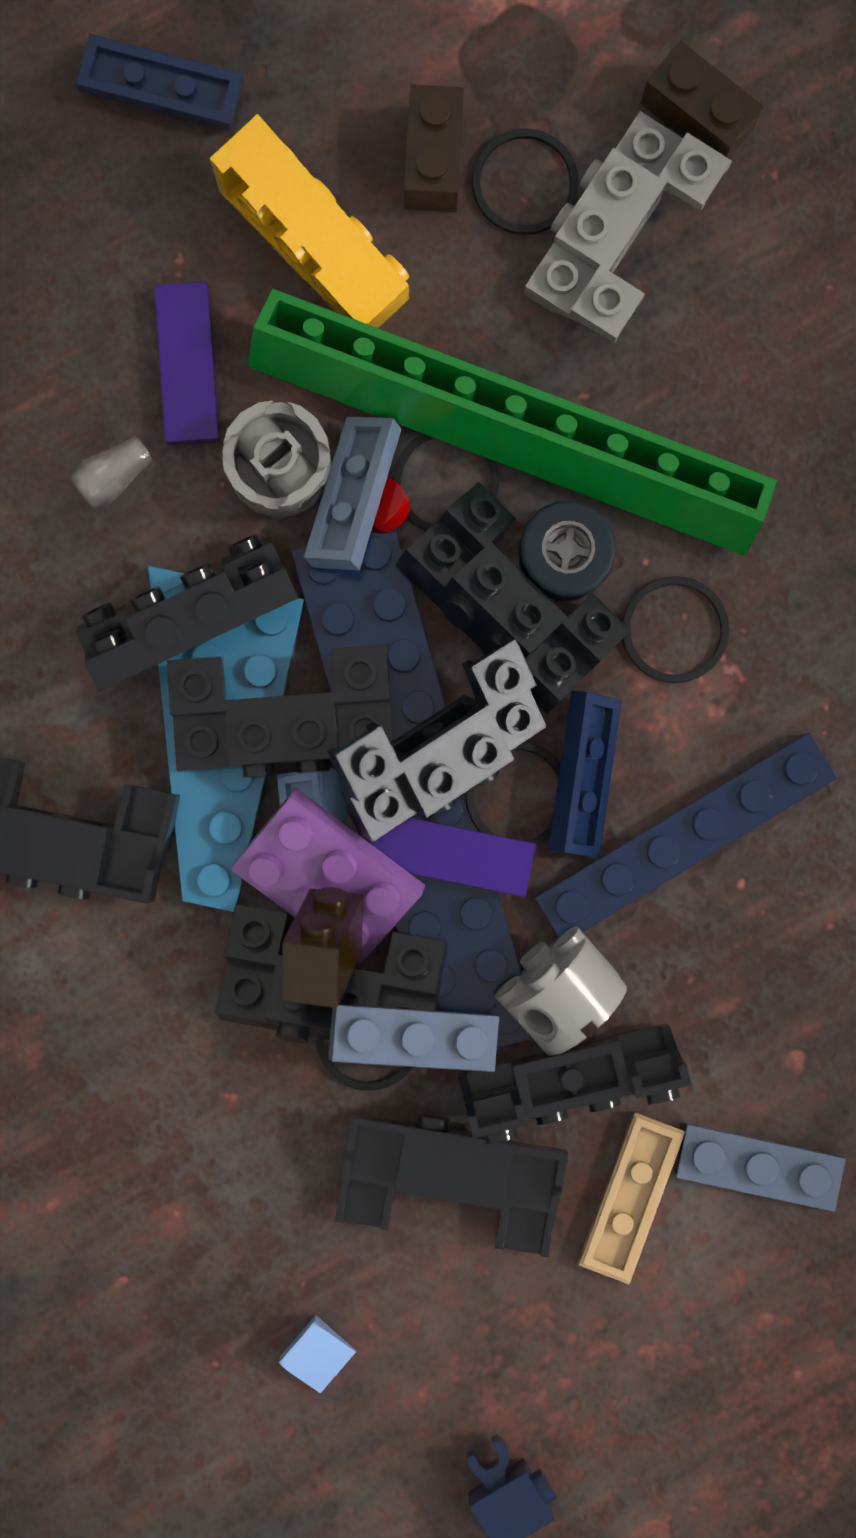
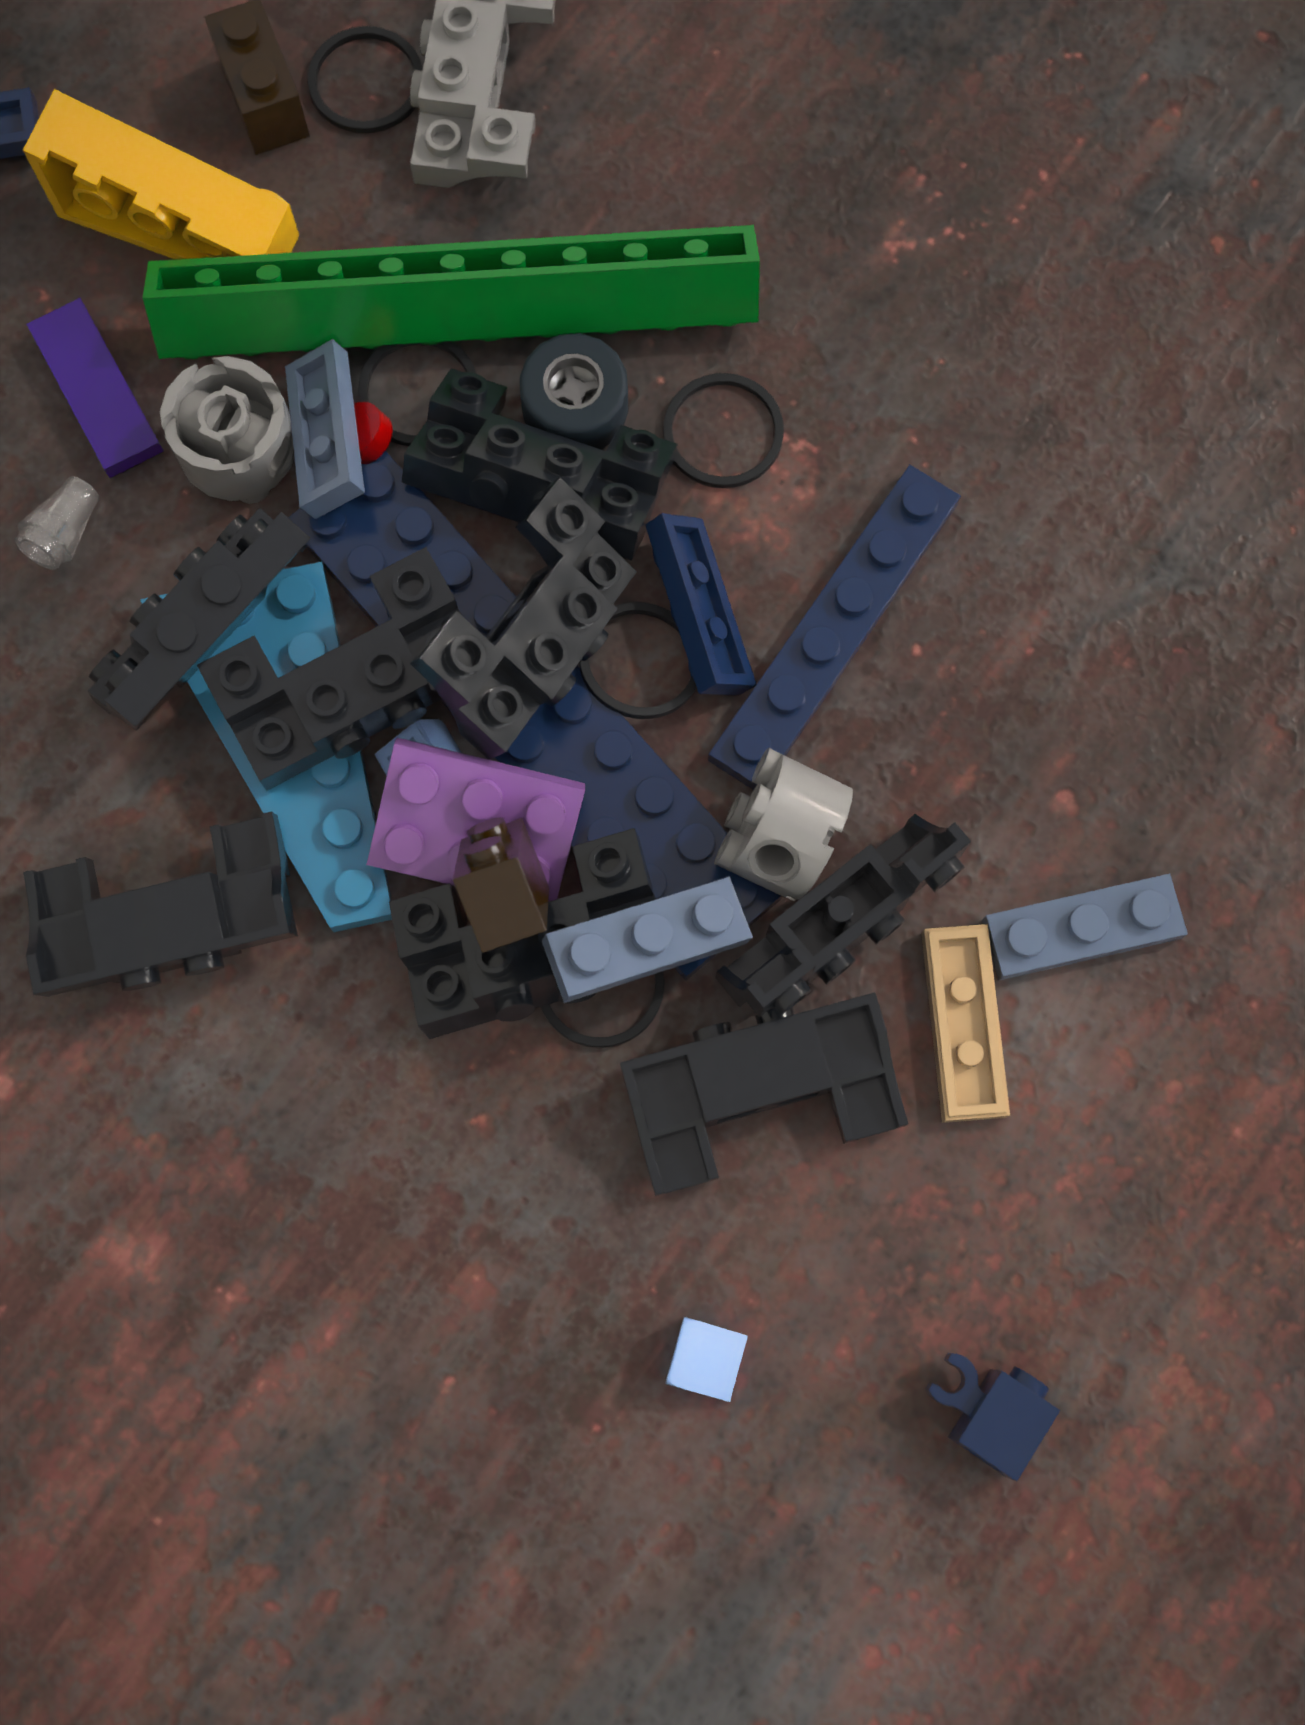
camera: 25 degrees left, 10 degrees down
dark purple tile [370,818,536,897] -> none

